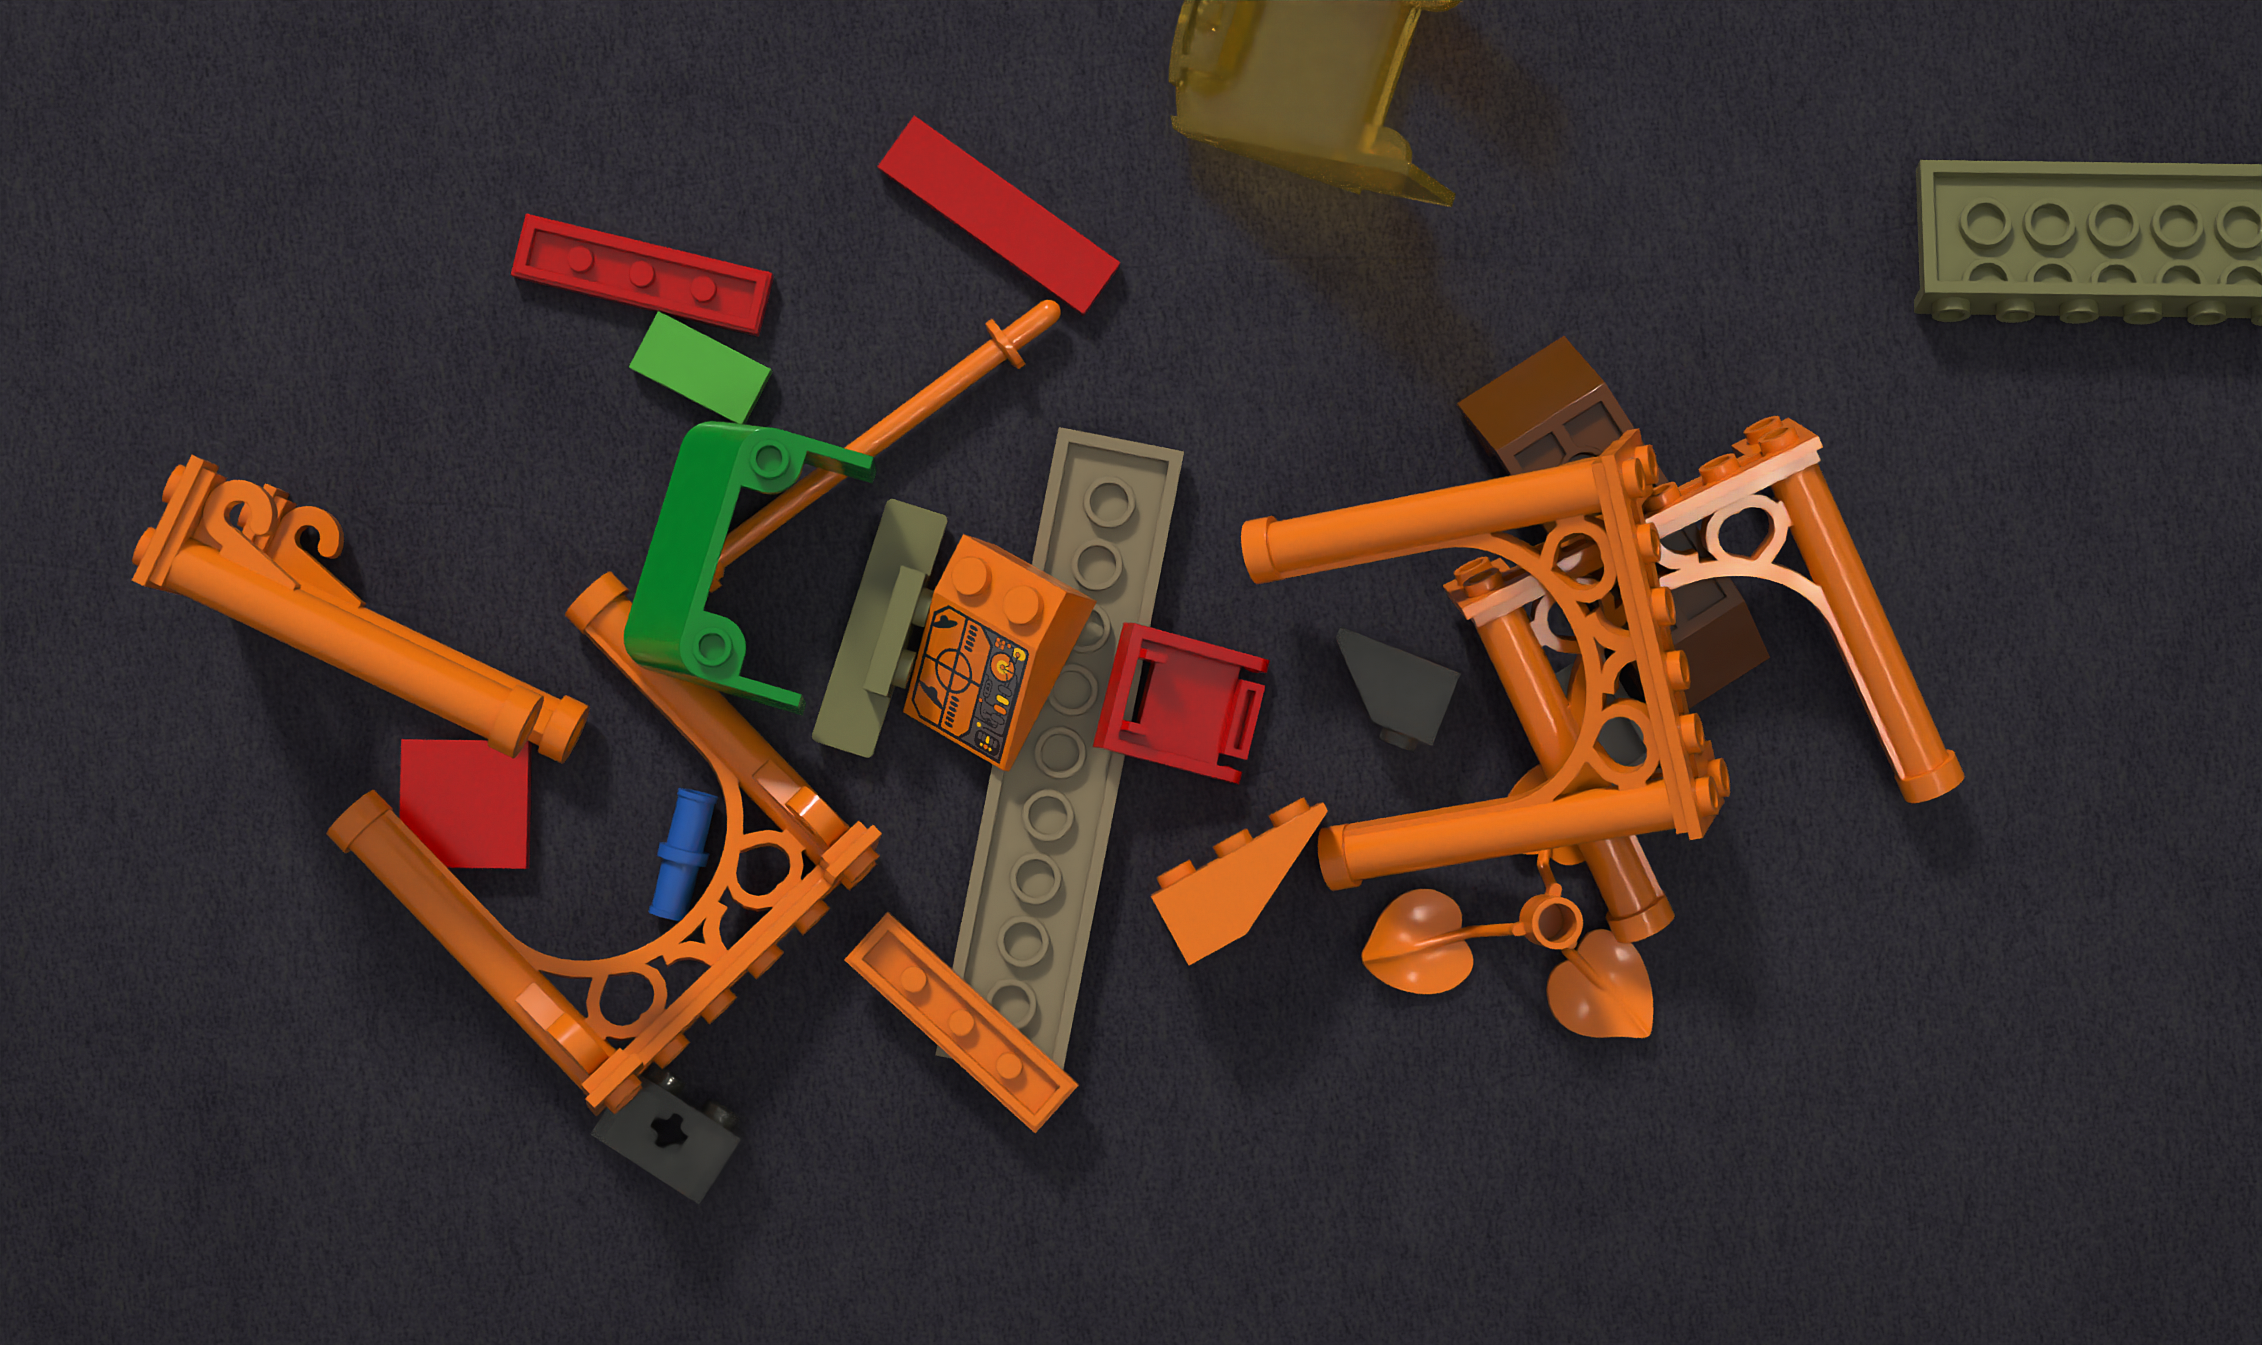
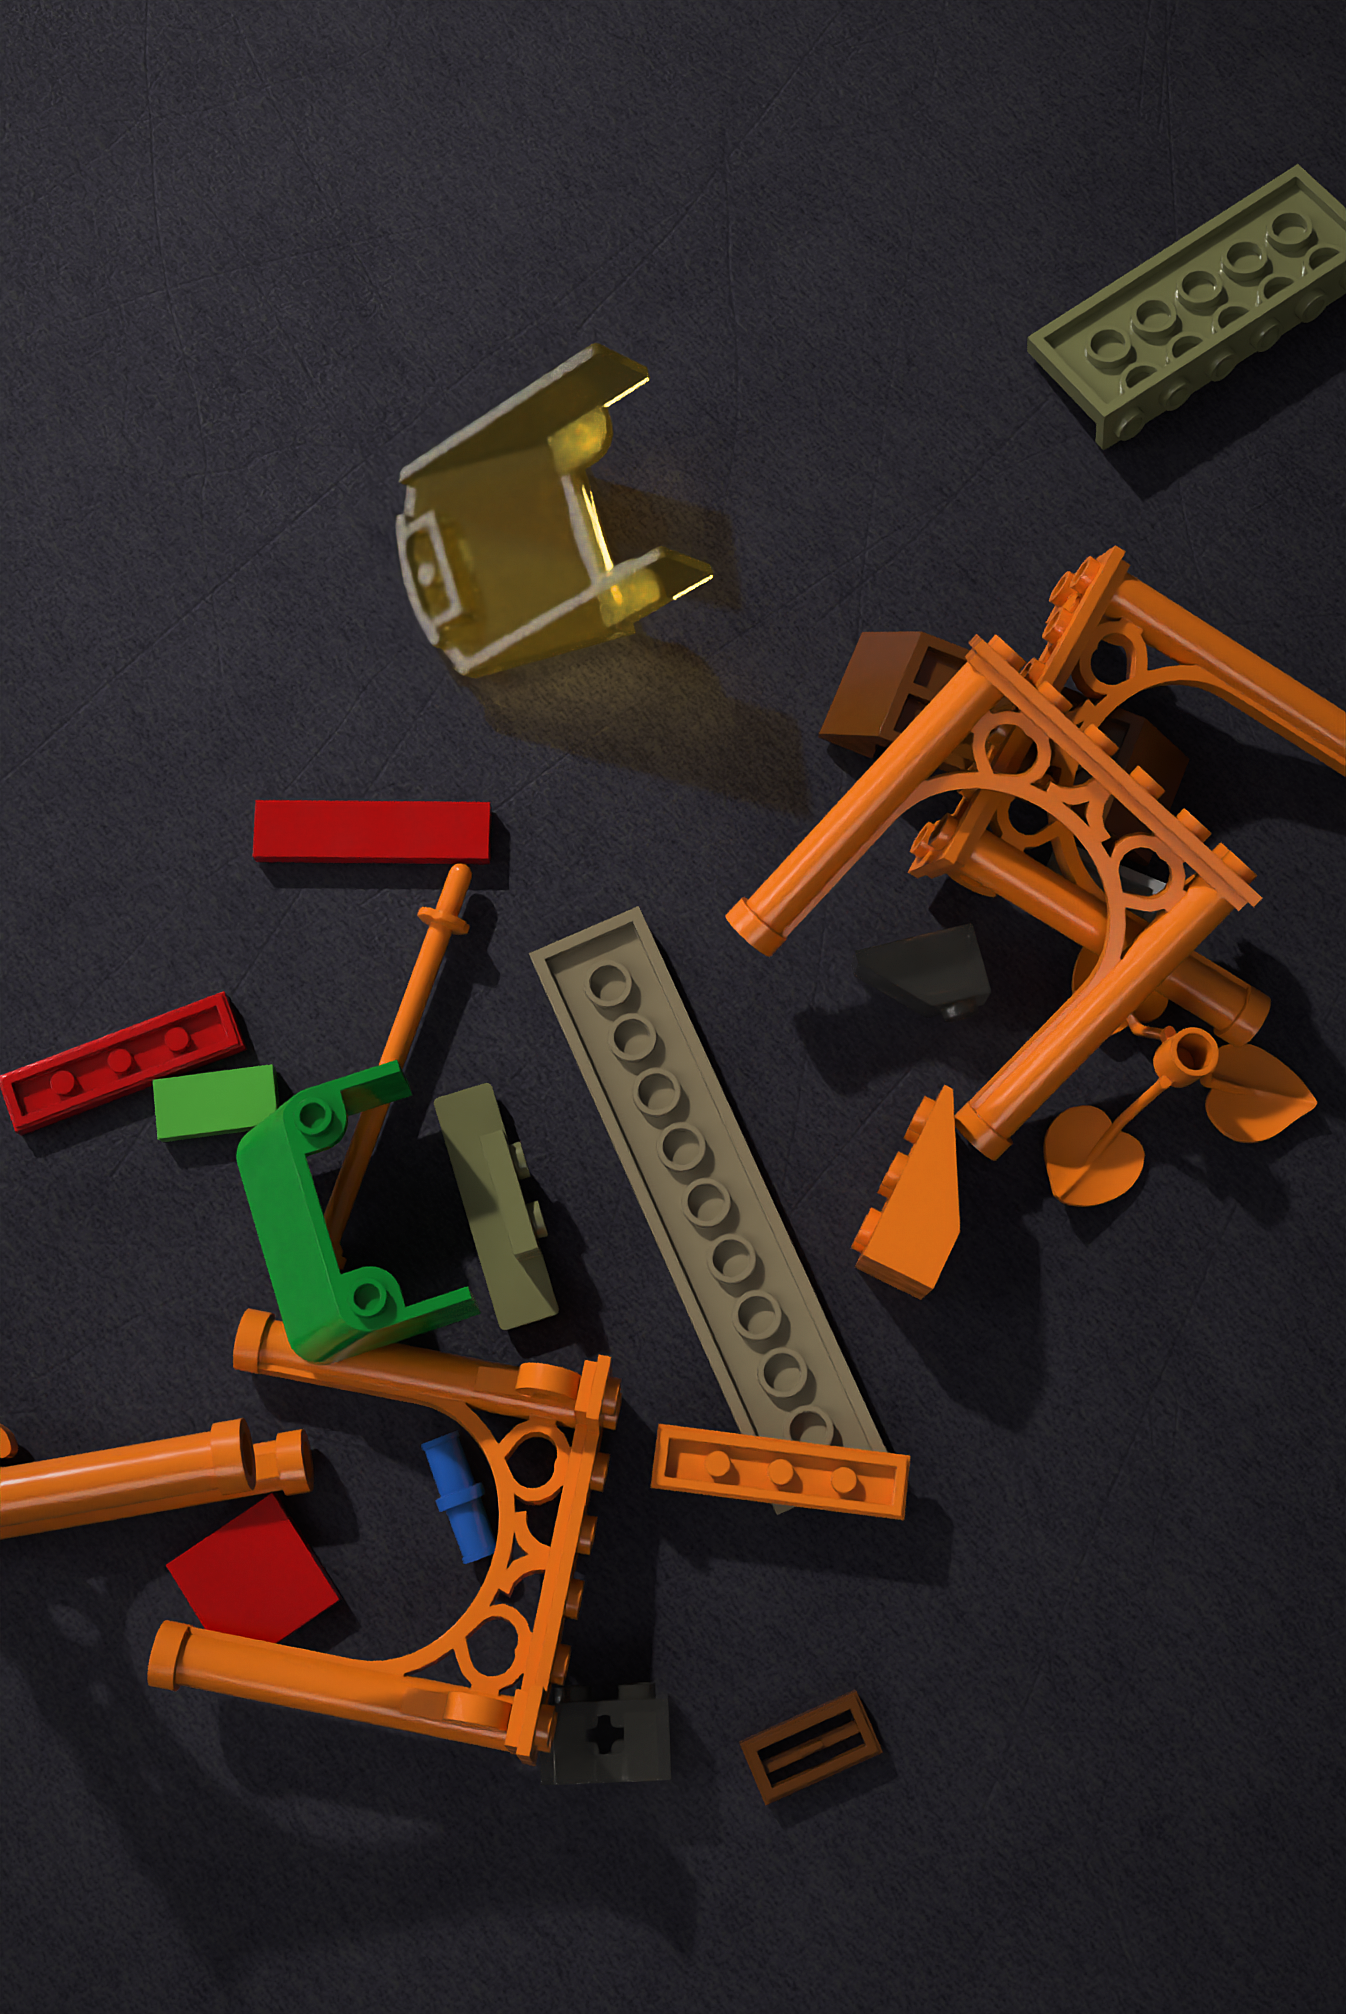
camera: 40 degrees left, 10 degrees down
orange slope [903,534,1097,772] -> none
red container [1093,622,1270,784] -> none
none -> reddish brown tile [739,1690,883,1806]

